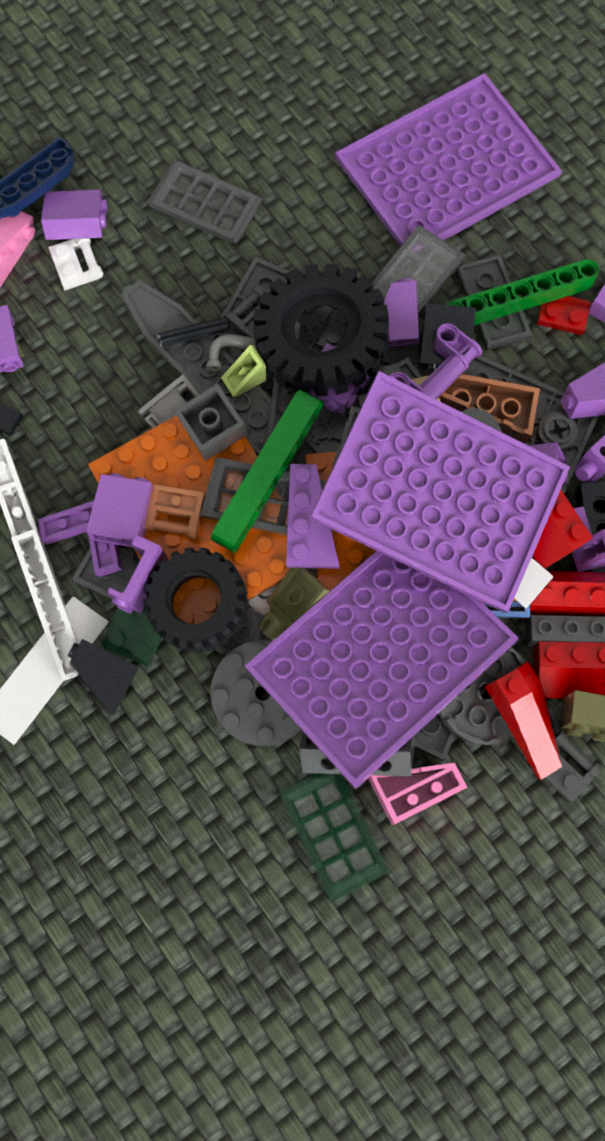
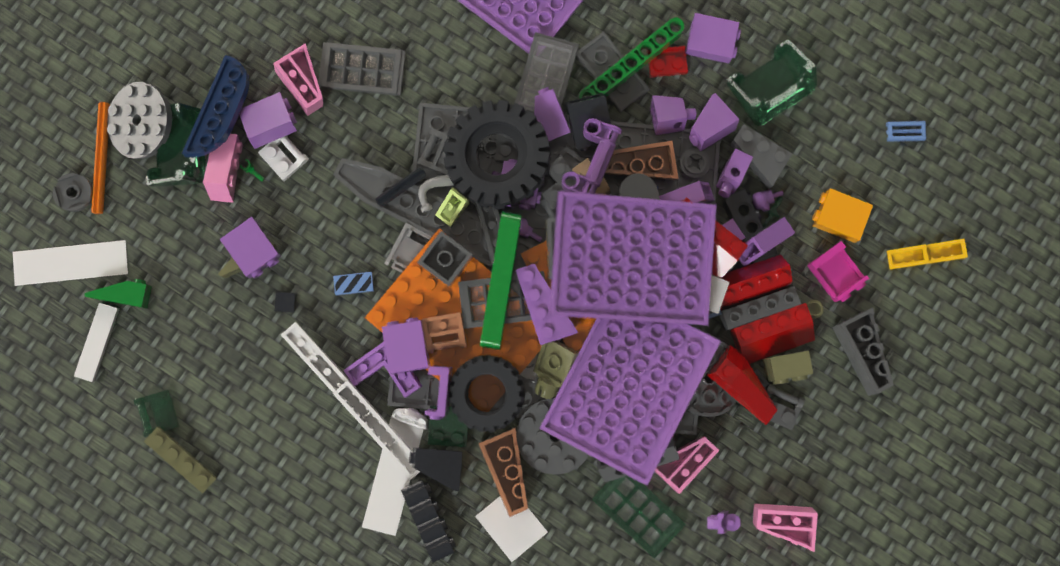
camera: 25 degrees left, 10 degrees up
none -> green hand [239,159,265,182]
none -> bright pink wedge [274,43,323,116]
none -> medium blue tile [333,272,374,296]
none -> white plate [391,408,429,430]
none -> black brick [401,480,456,563]
none -> white sticker [475,496,548,562]
none -> nougat wedge [479,428,528,517]
none -> medium lavender piece [519,218,542,242]
none -> medium lavender torso [650,95,696,135]
none -> medium lavender hips [707,511,741,534]
none -> bright pink wedge [753,504,818,552]

